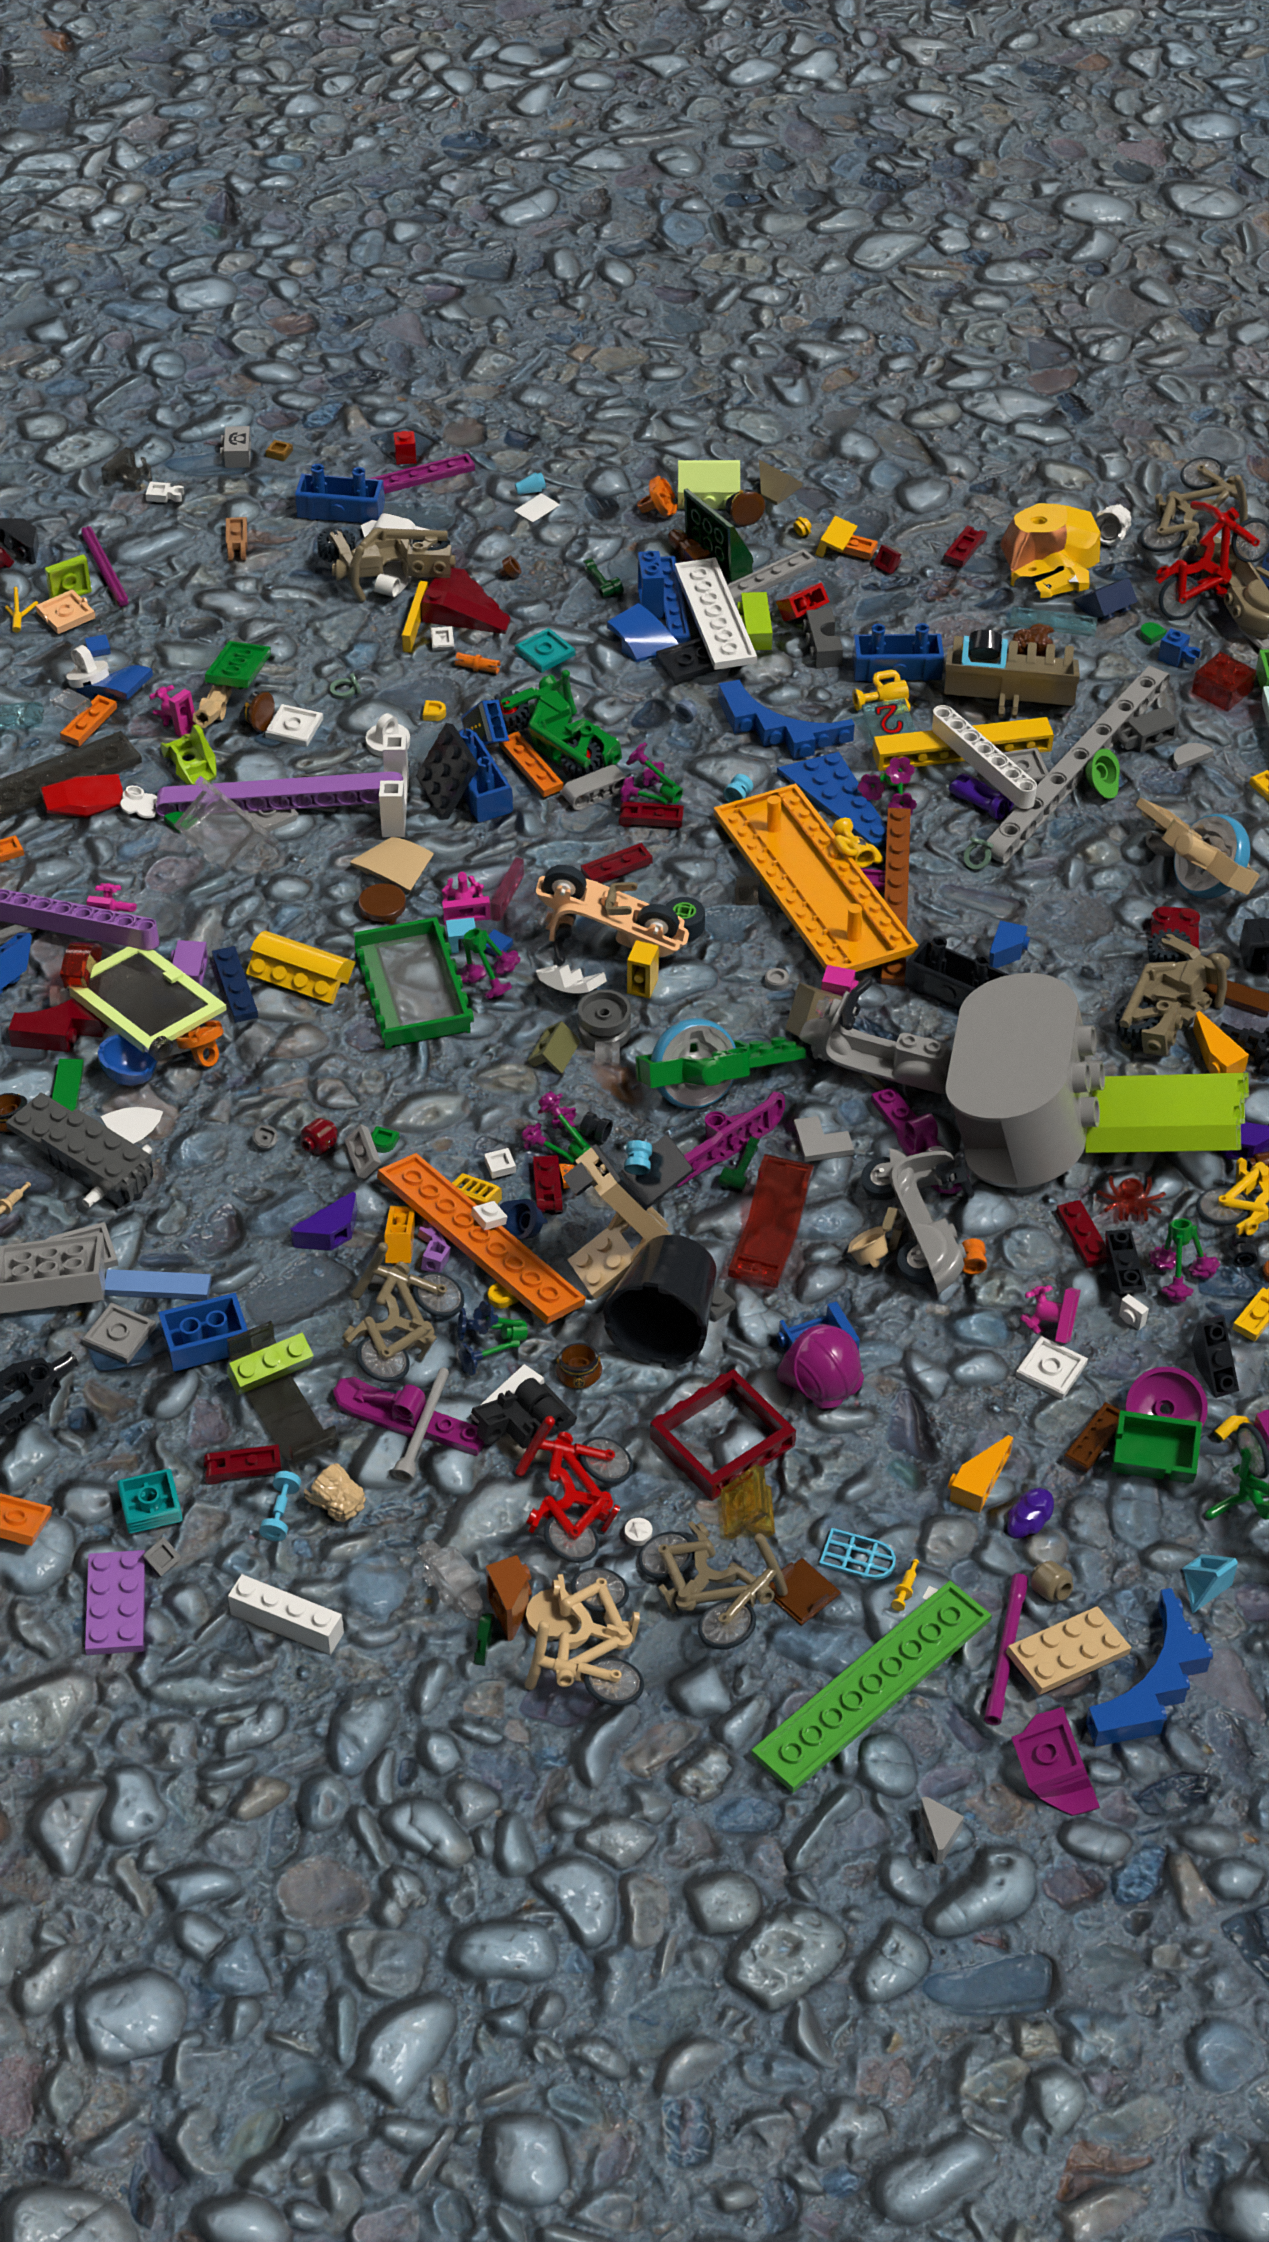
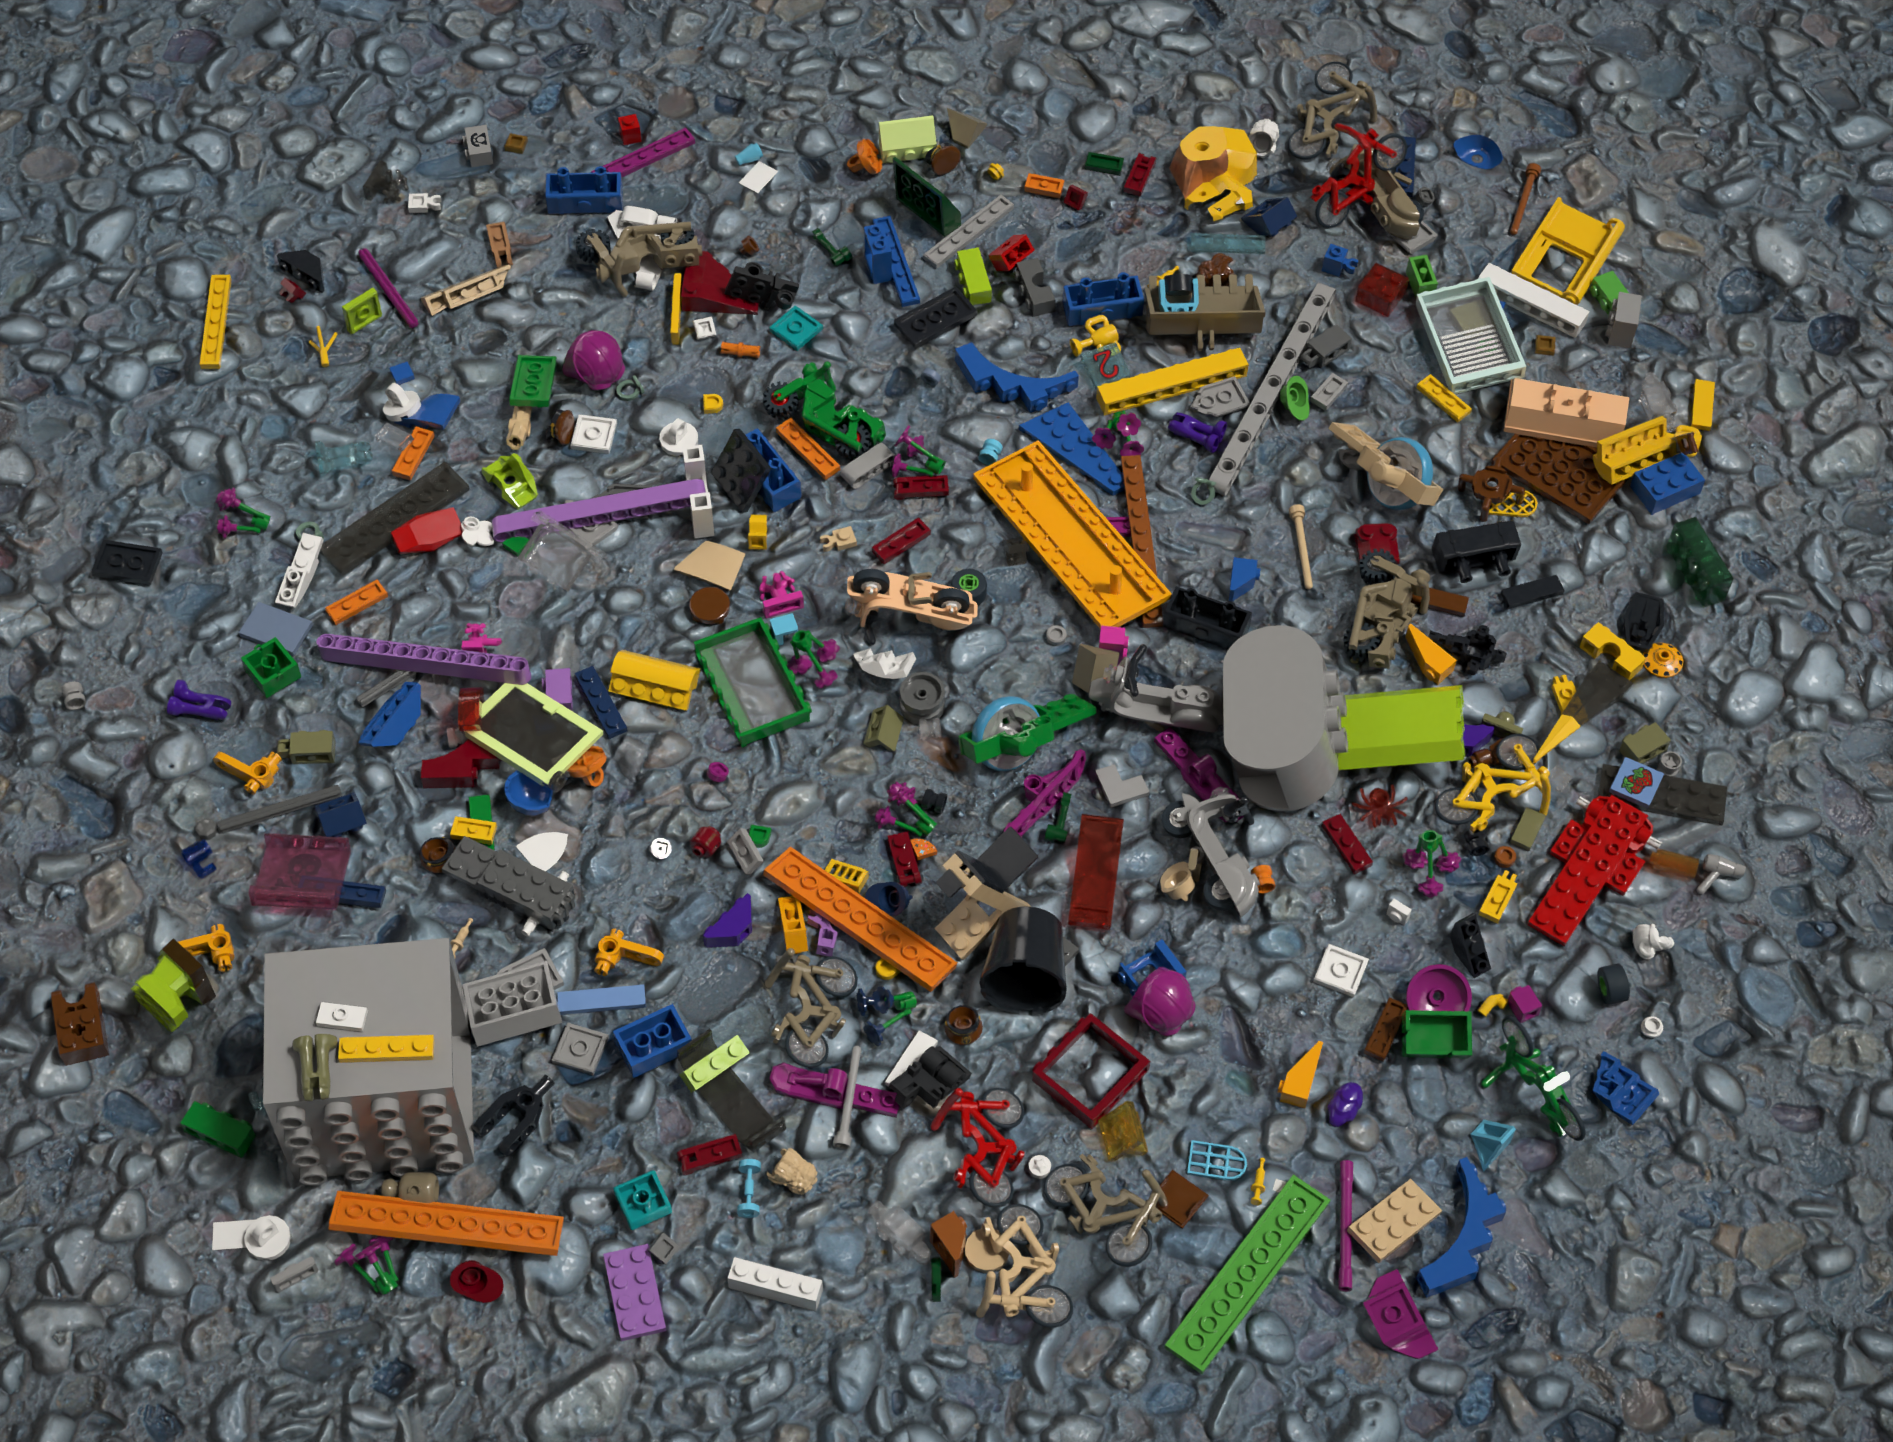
camera: 10 degrees left, 10 degrees up
light nougat plate [35,589,95,634] -> none
dark pink piece [149,685,196,737] -> none
torso [459,700,509,745] -> none
white plate [471,1201,507,1230] -> none
blue tile [484,929,513,956] -> none
white plate [484,1148,516,1179] -> none
clear pink tile [491,857,524,921] -> none
blue slope [607,603,678,662] -> none
medium azure wheel [624,1140,653,1175] -> none
yellow brick [627,940,659,999] -> none
reddish brown piece [668,529,711,562] -> none
white plate [675,557,757,670] -> none
yellow panel [815,516,858,558] -> none
yellow piece [832,817,883,868] -> none
light grey slope [919,1797,964,1865] -> none
white beam [932,705,1037,809] -> none
dark pink piece [1020,1285,1081,1343] -> none
dark tan head [1031,1561,1073,1603] -> none
black slope [1105,1229,1146,1294] -> none
green tile [1140,622,1167,645] -> none
light grey tile [1173,743,1214,771] -> none
none -> tan wedge [420,265,511,316]
none -> yellow plate [450,816,497,845]
none -> magenta piece [562,330,625,390]
none -> light orange piece [594,928,664,976]
none -> magenta tile [707,762,729,782]
none -> black plate [725,262,799,311]
none -> yellow leg [748,514,767,550]
none -> tan plate [820,526,857,552]
none -> dark green tile [1085,152,1124,176]
none -> tan piece [1289,504,1313,590]
none -> light grey plate [1310,373,1348,411]

